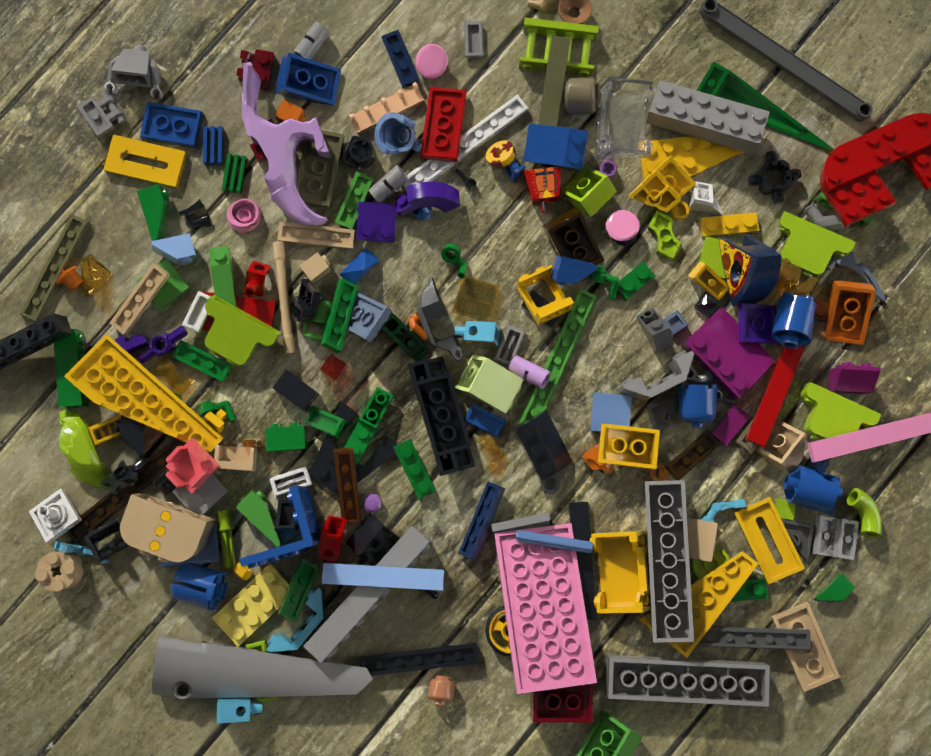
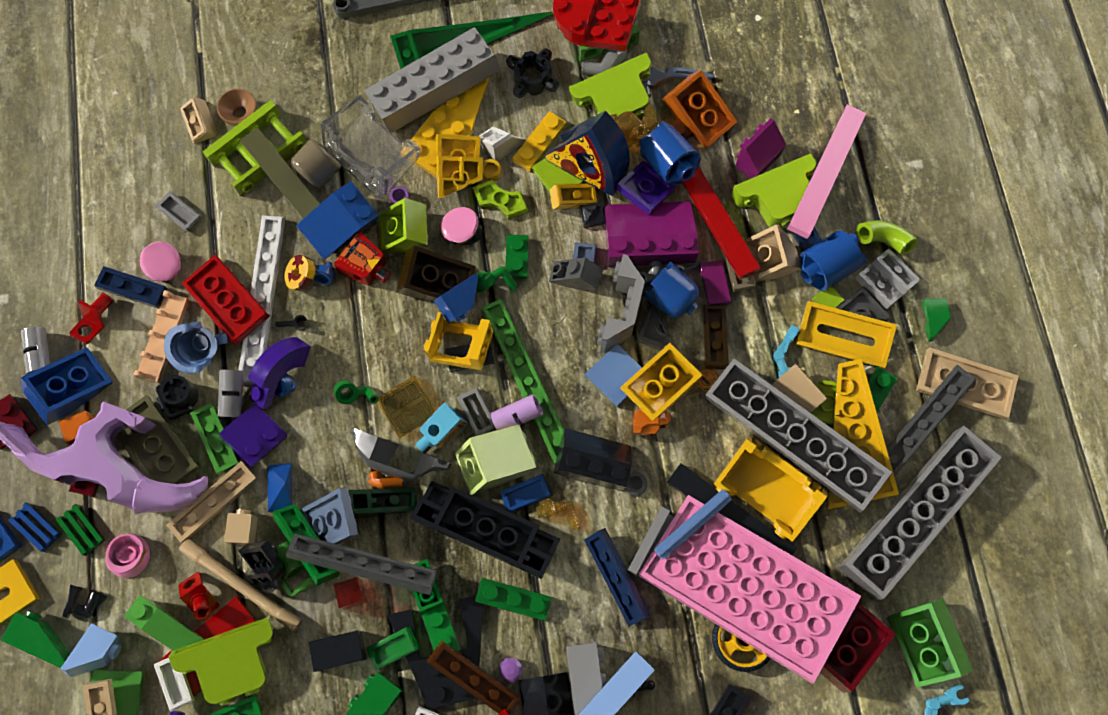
camera: 50 degrees left, 10 degrees down
none -> red bracket [69,293,113,344]
none -> dark grey tile [286,534,437,595]

